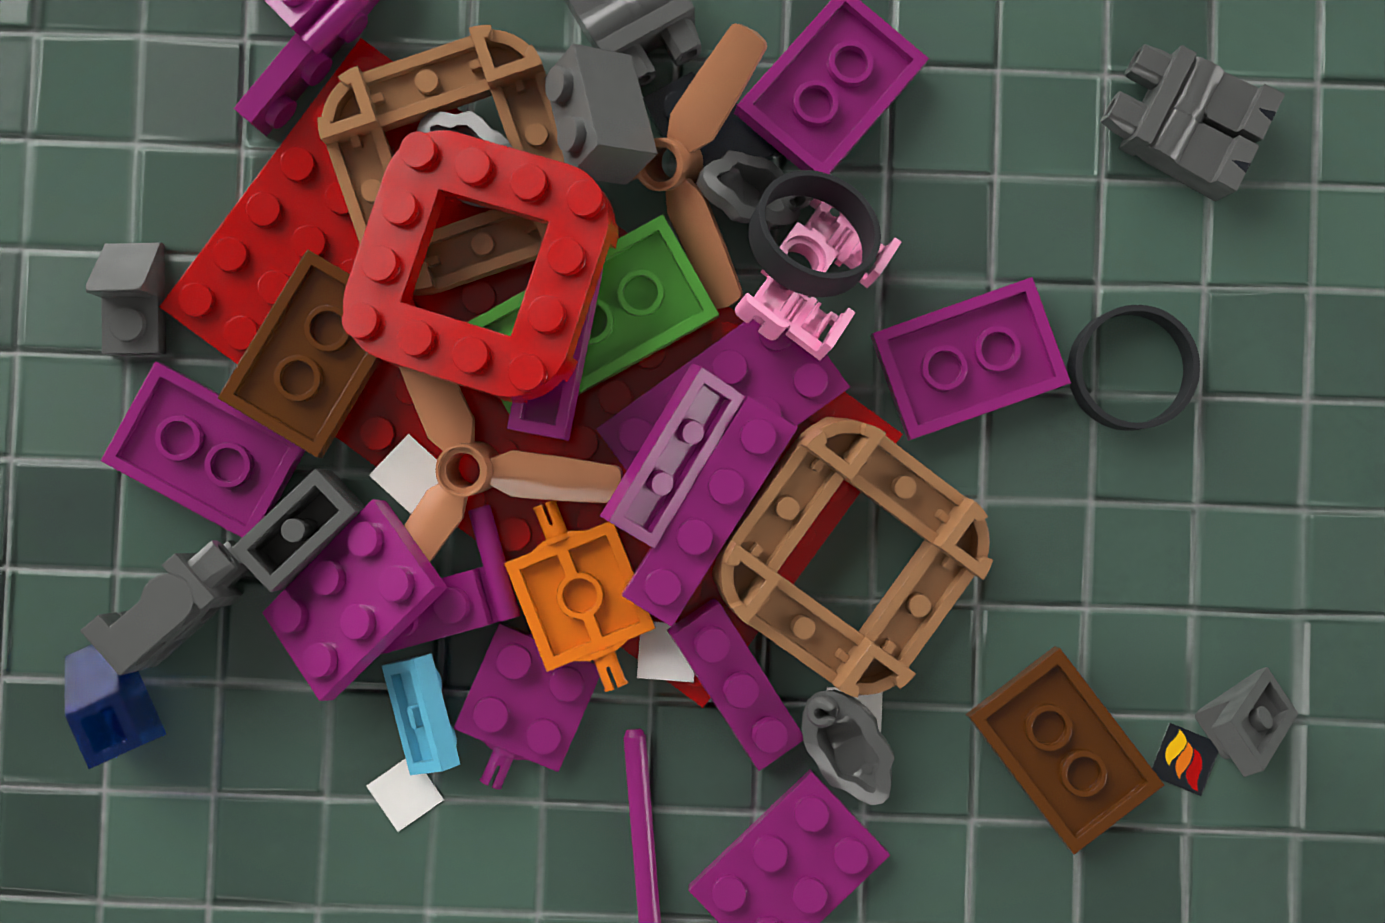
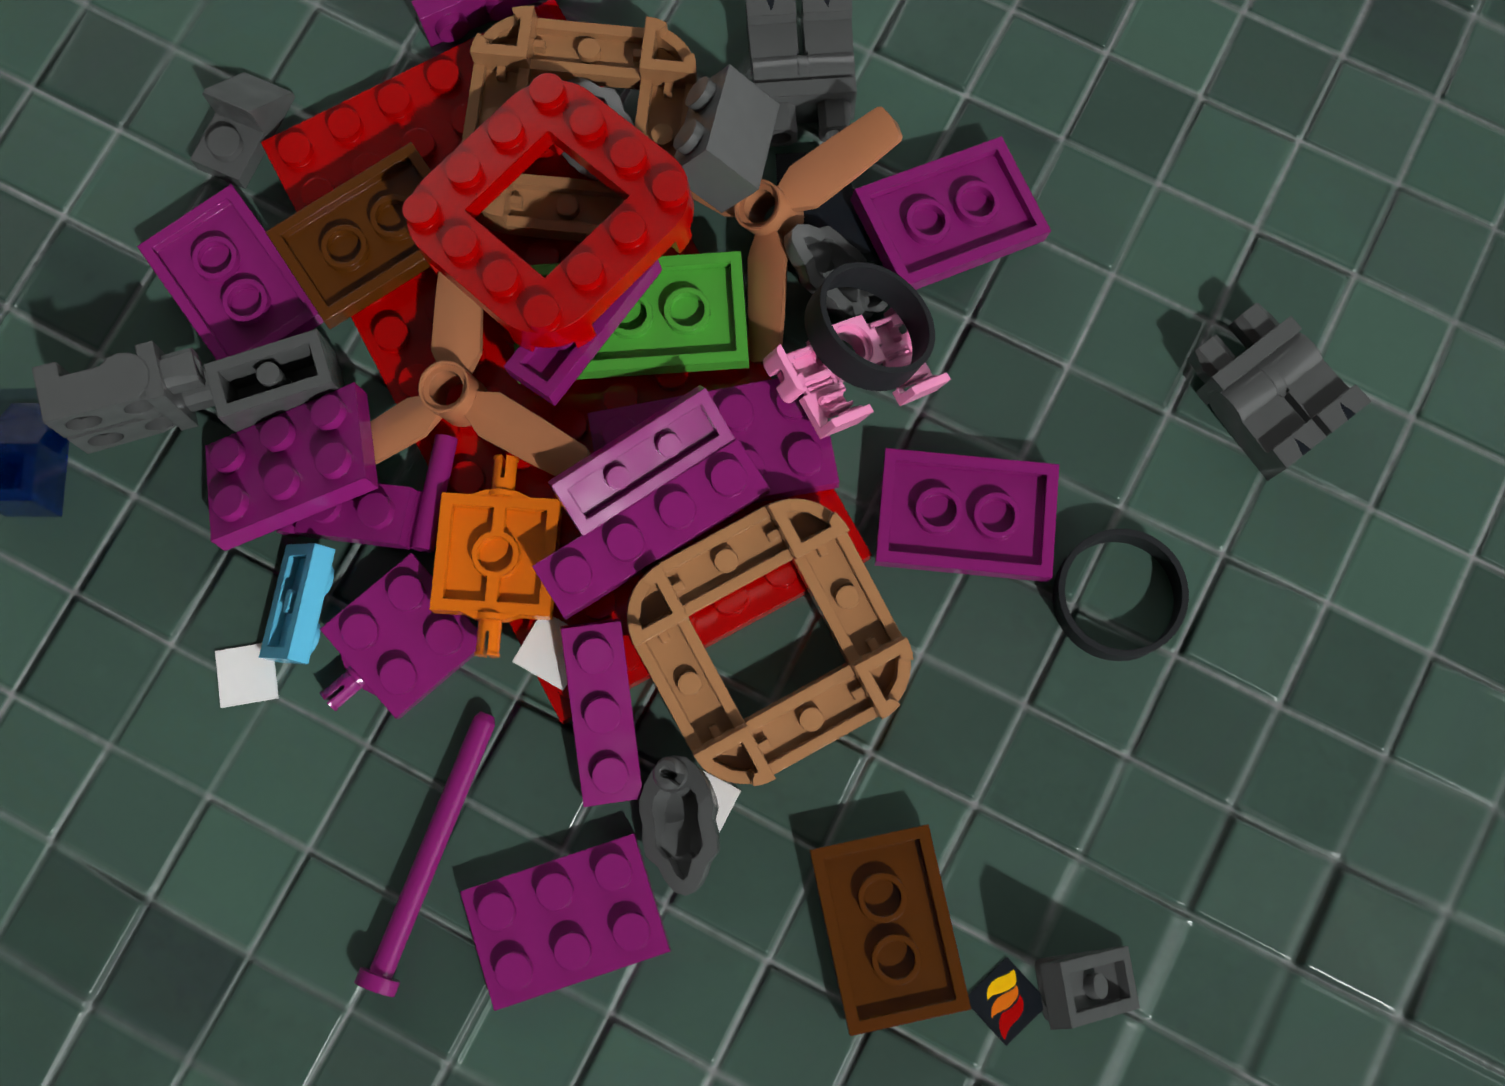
camera: 30 degrees right, 10 degrees down
white sticker [369,434,438,514] -> none

